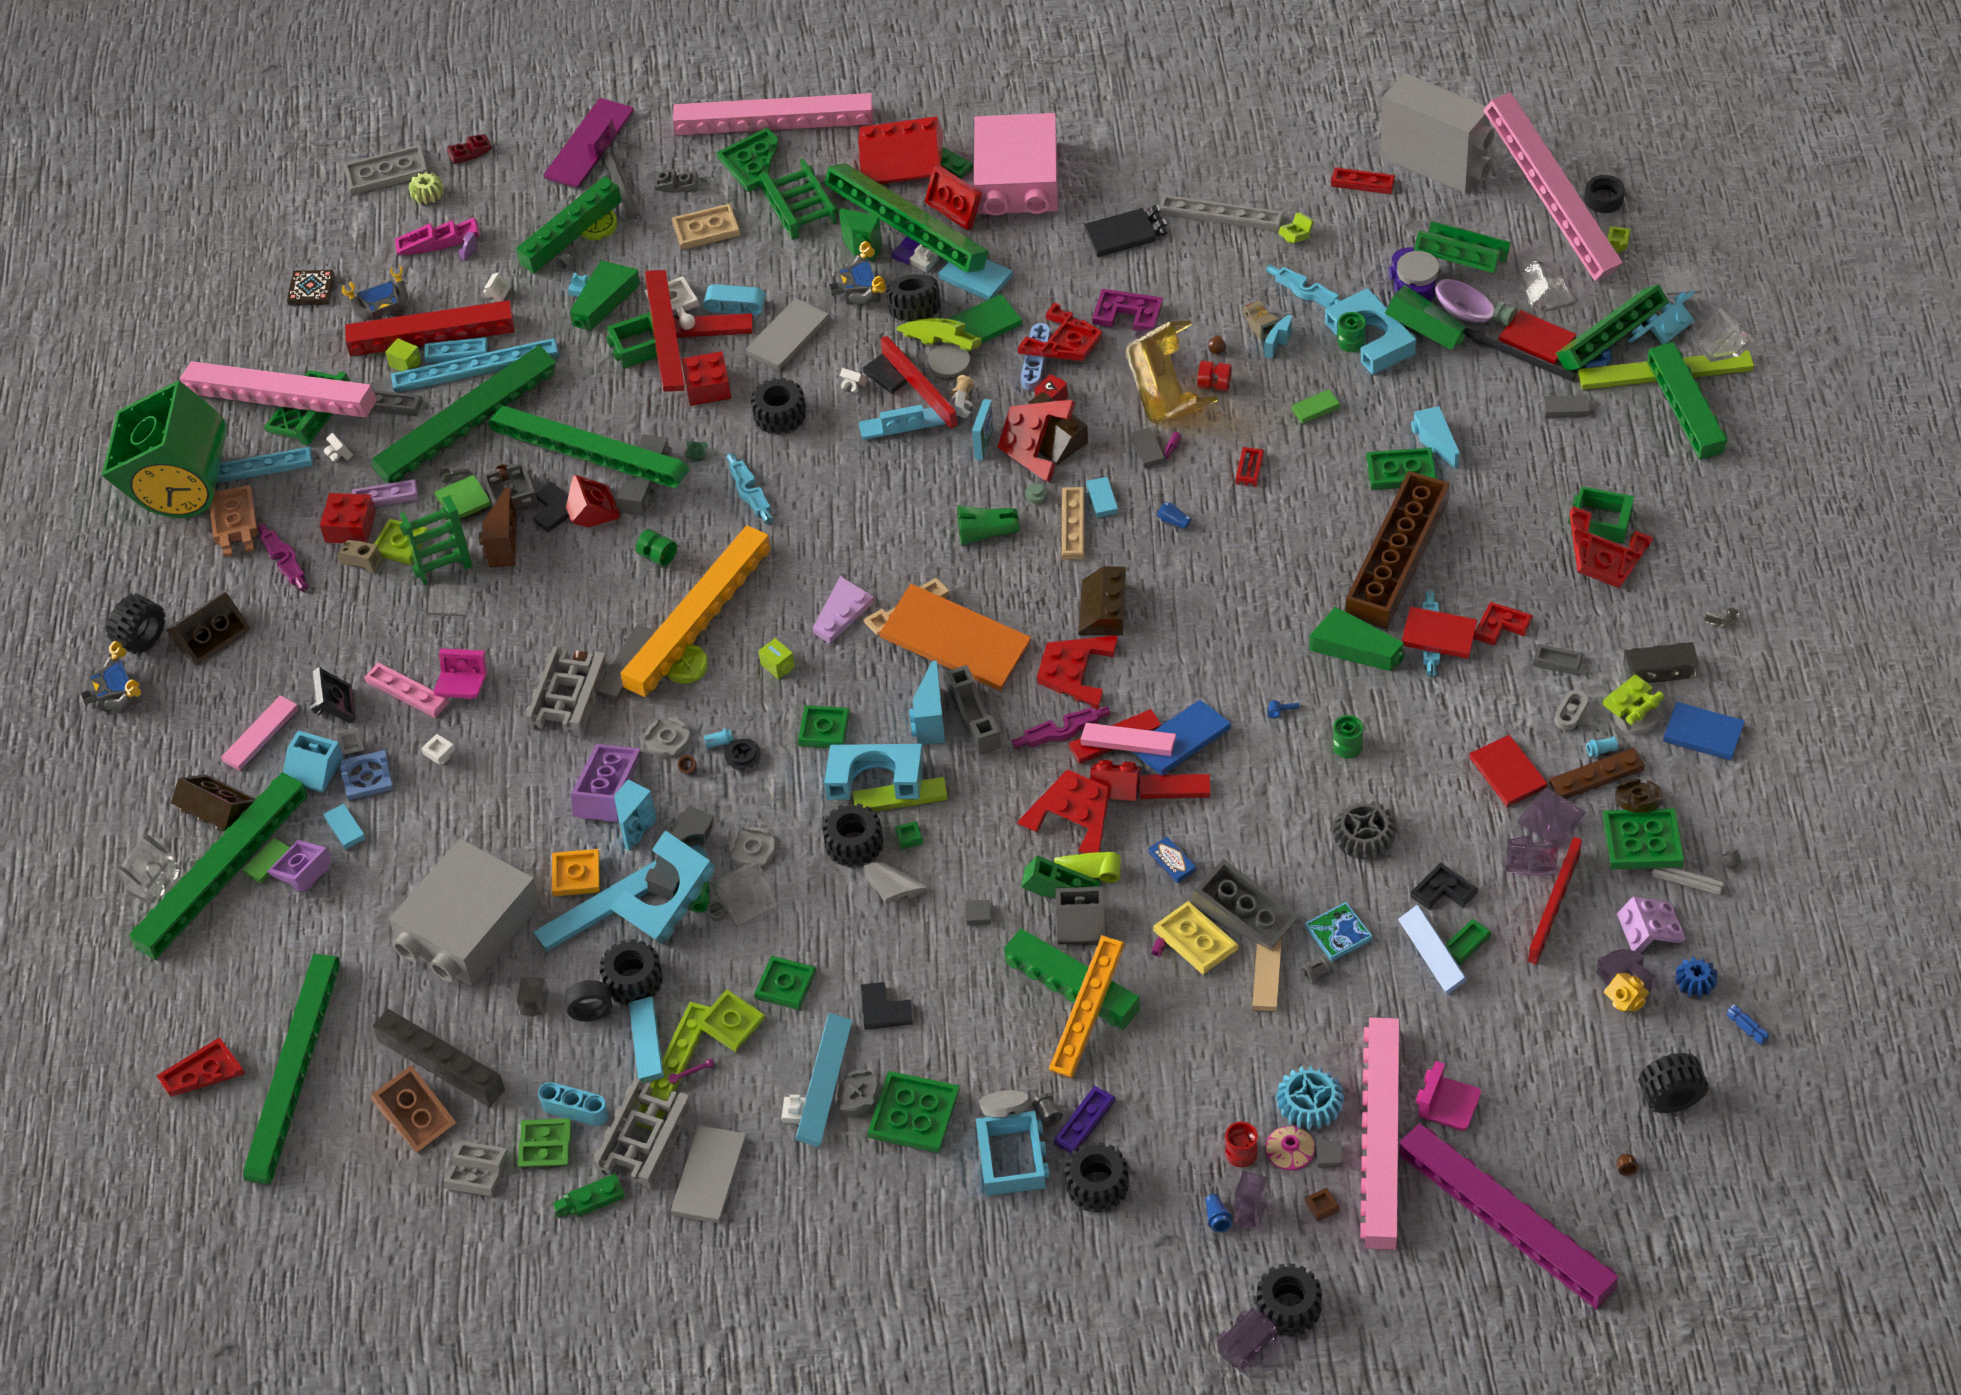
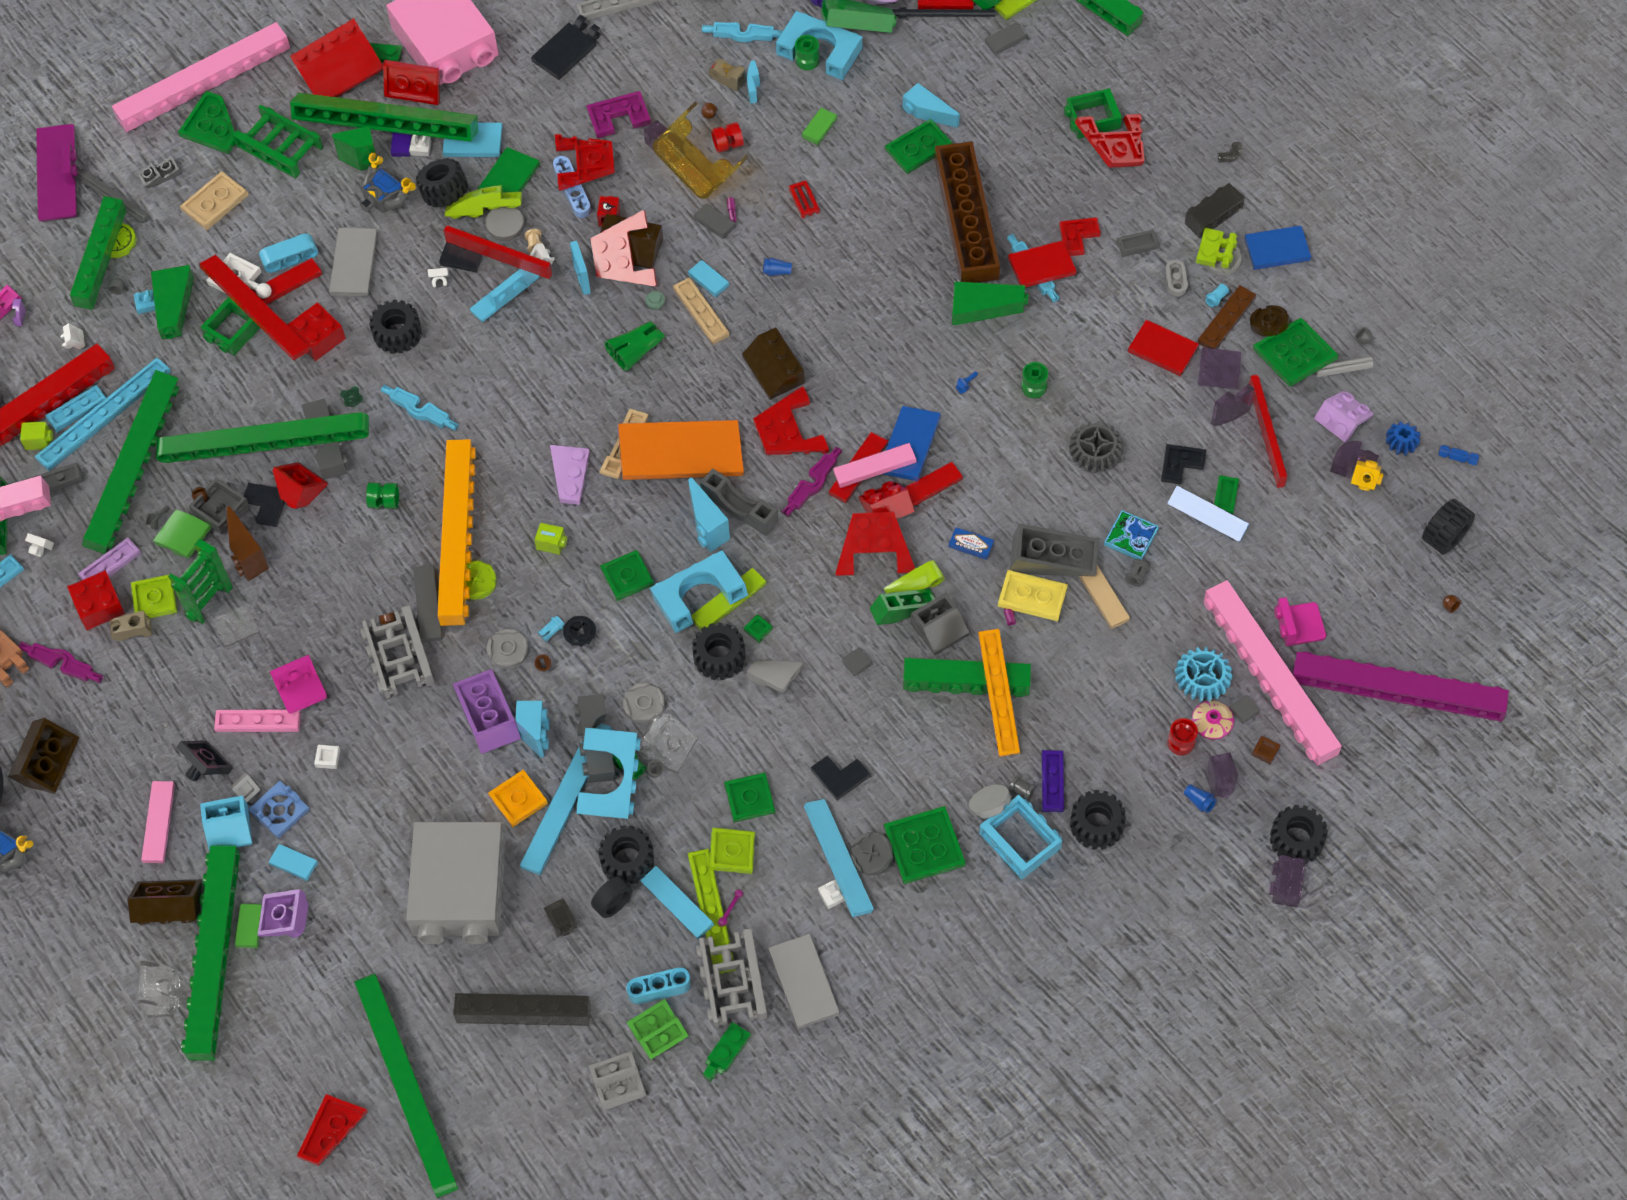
camera: 35 degrees left, 10 degrees up
nougat slope [371,1064,456,1153] -> none

